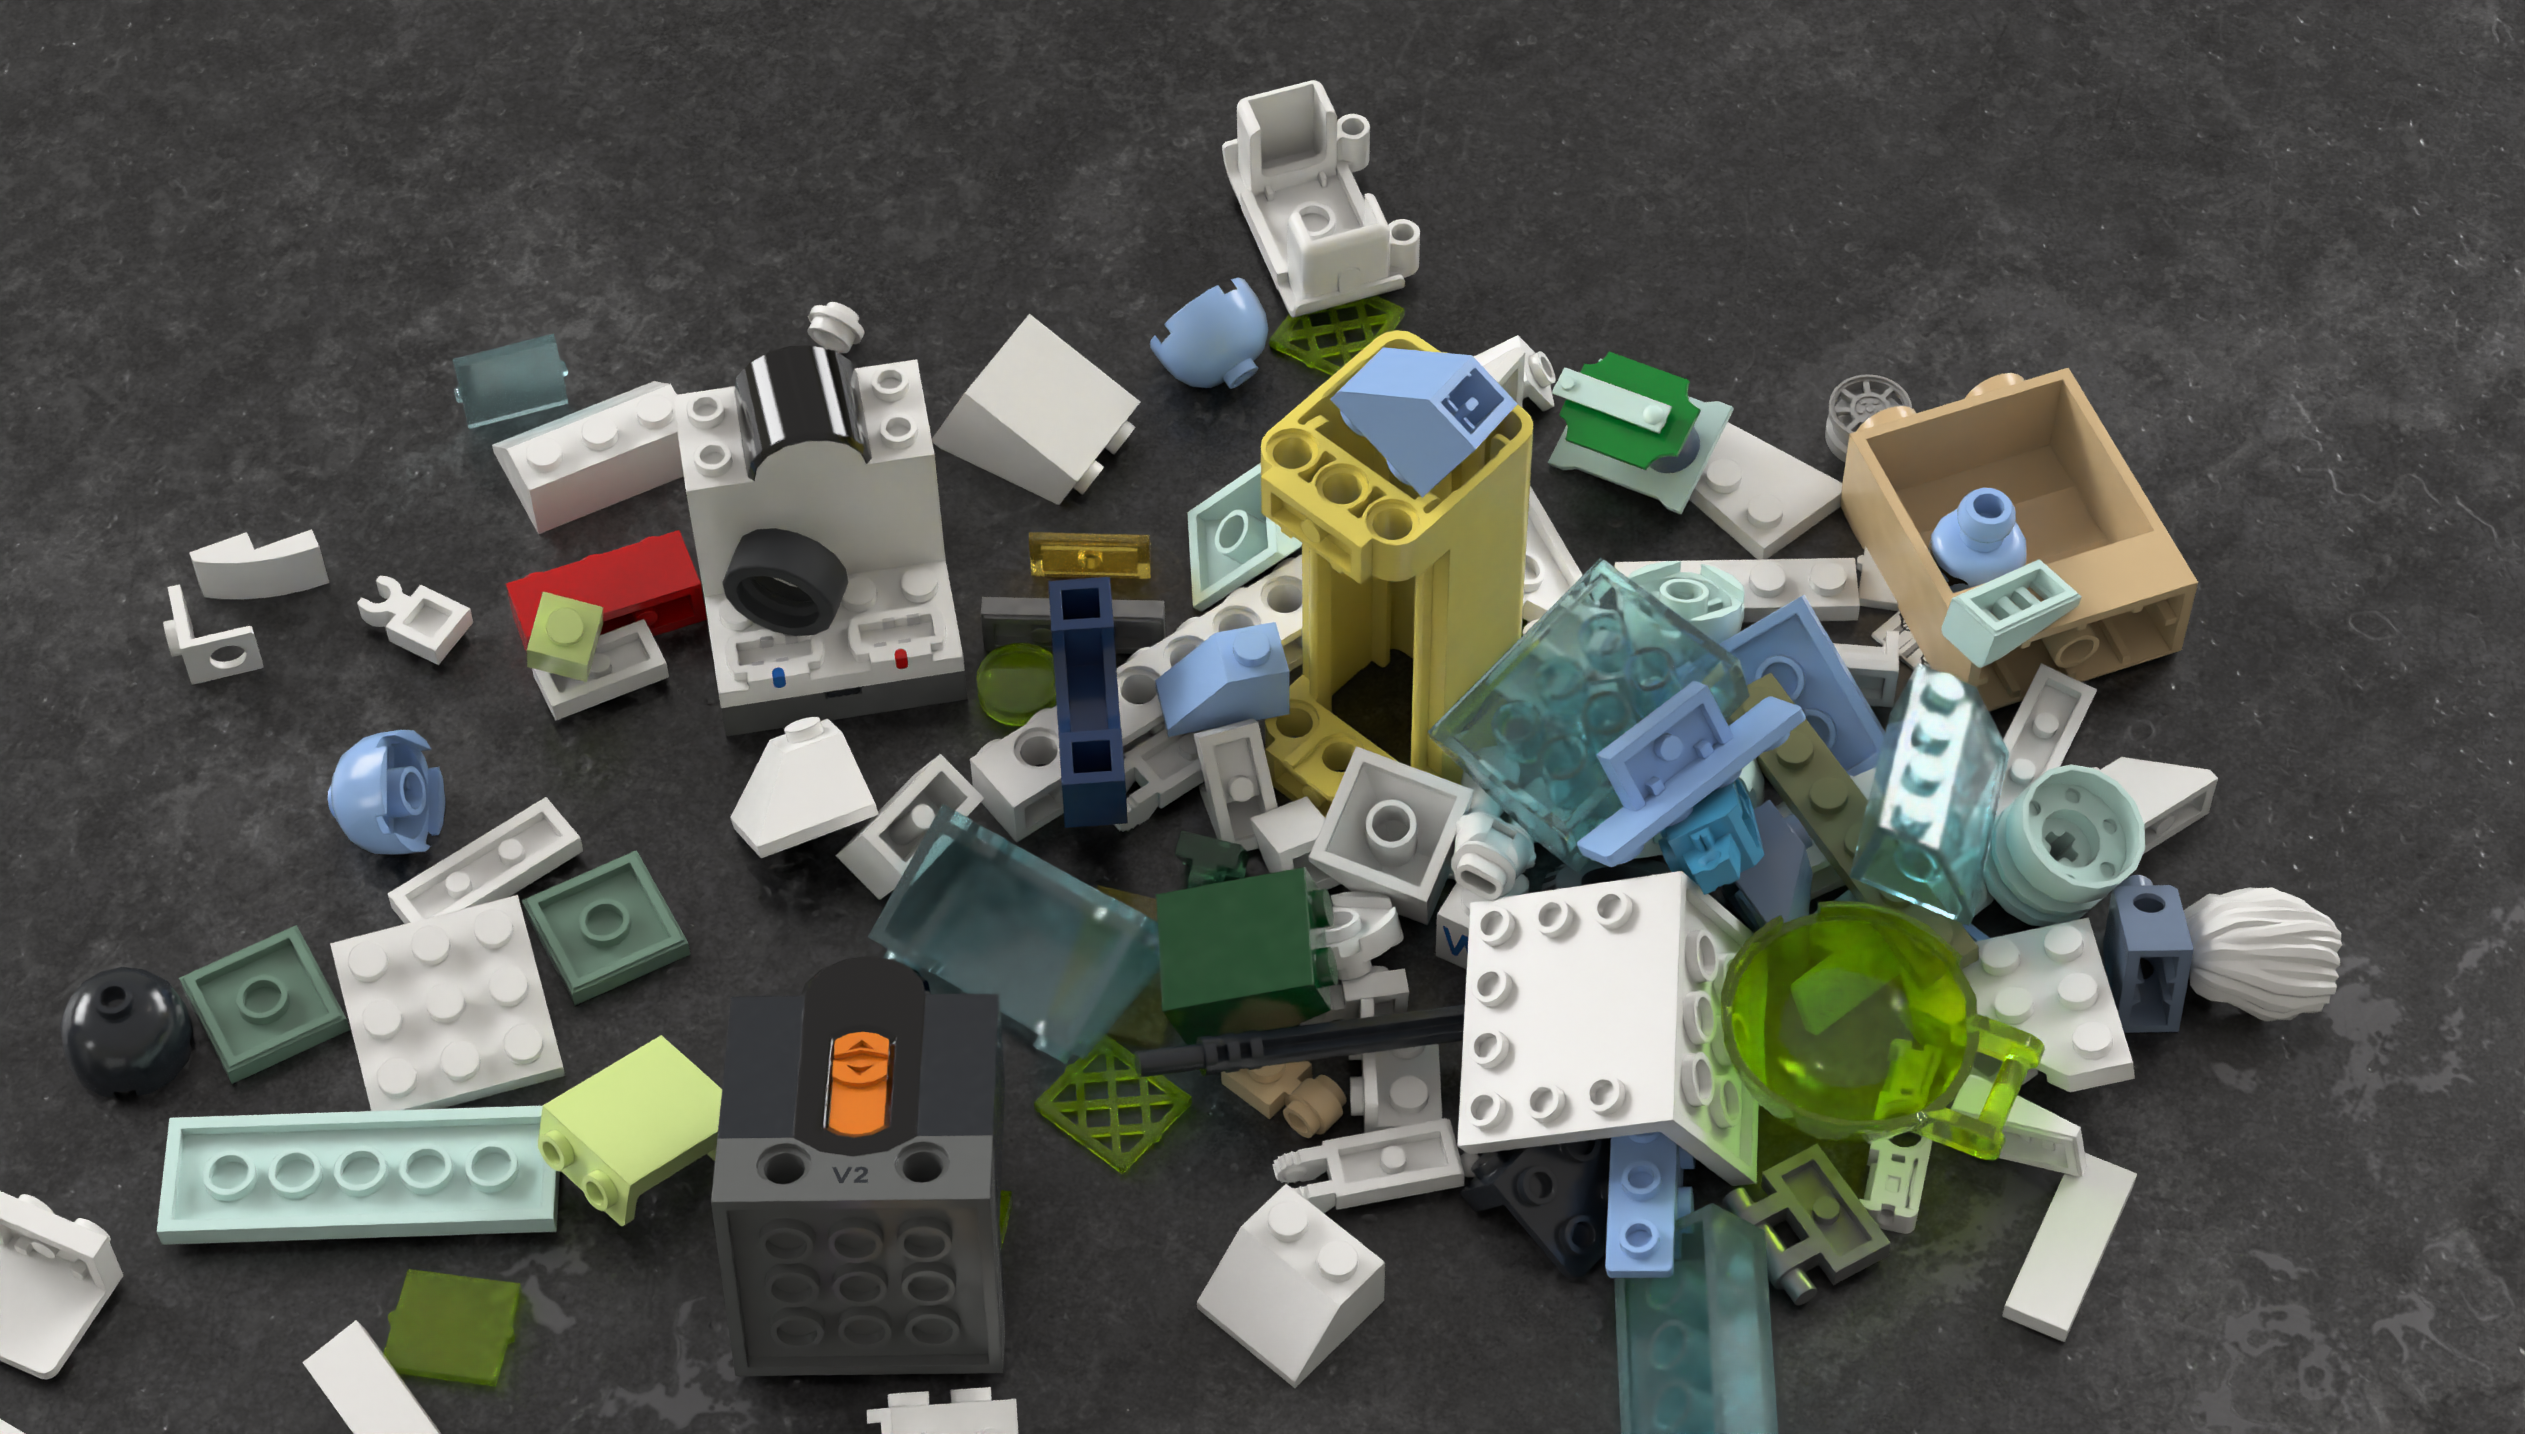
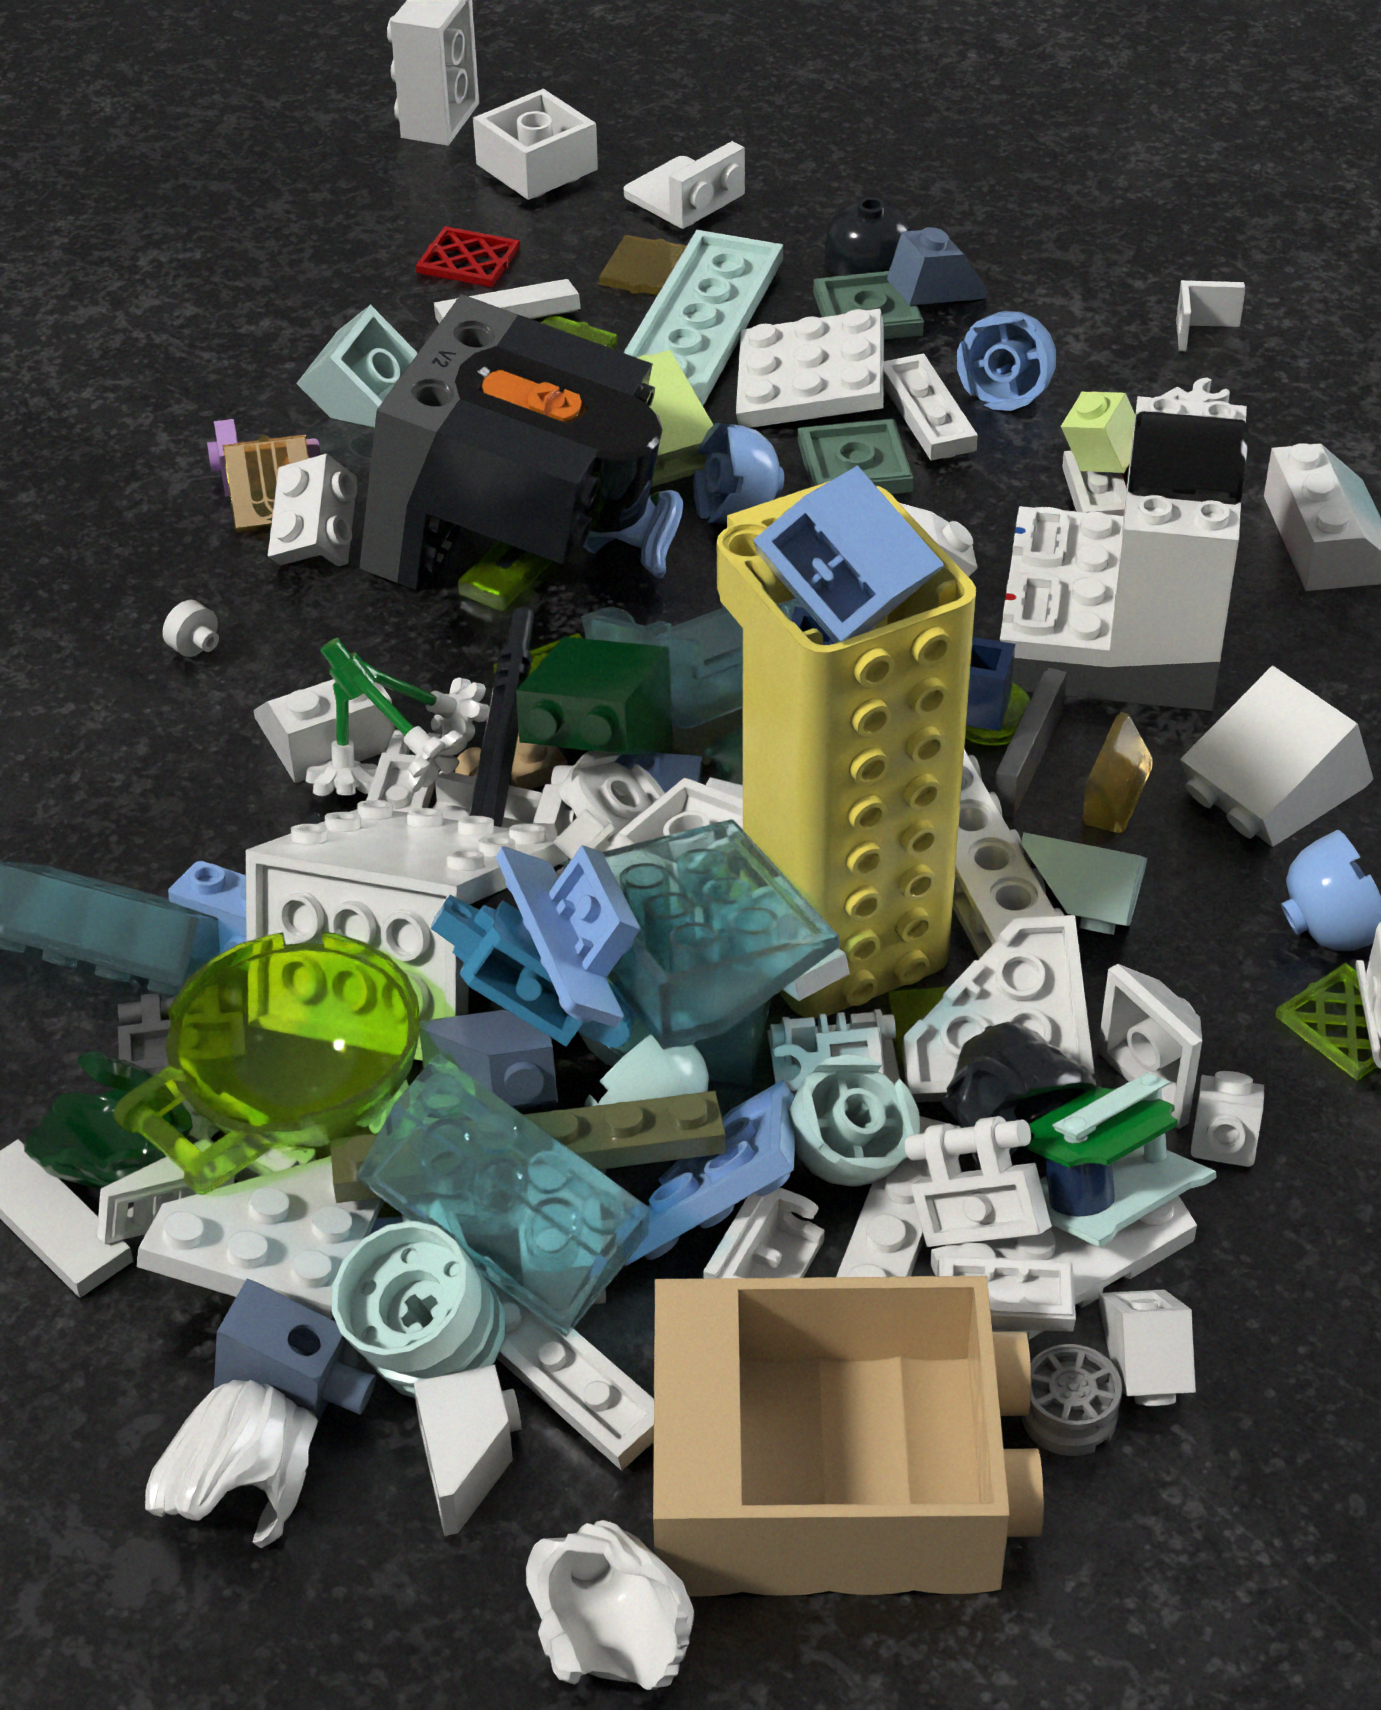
camera: 110 degrees right, 10 degrees down
white slope [189,529,329,600] -> none
black tyre [722,528,848,636] -> none
light blue piece [1928,488,2026,593] -> none
light aqua slope [1941,559,2082,668] -> none
none -> dark green hair [24,1051,193,1190]
none -> white plant [306,638,489,796]
none -> white hair [526,1520,694,1690]
none -> clear yellow piece [599,235,687,295]
none -> light blue cylinder [693,423,784,525]
none -> sand blue slope [887,227,988,305]
none -> white plate [905,1116,1052,1247]
none -> white plate [937,1255,1076,1332]
none -> black head [941,1022,1097,1170]
none -> white slope [1099,1290,1196,1406]

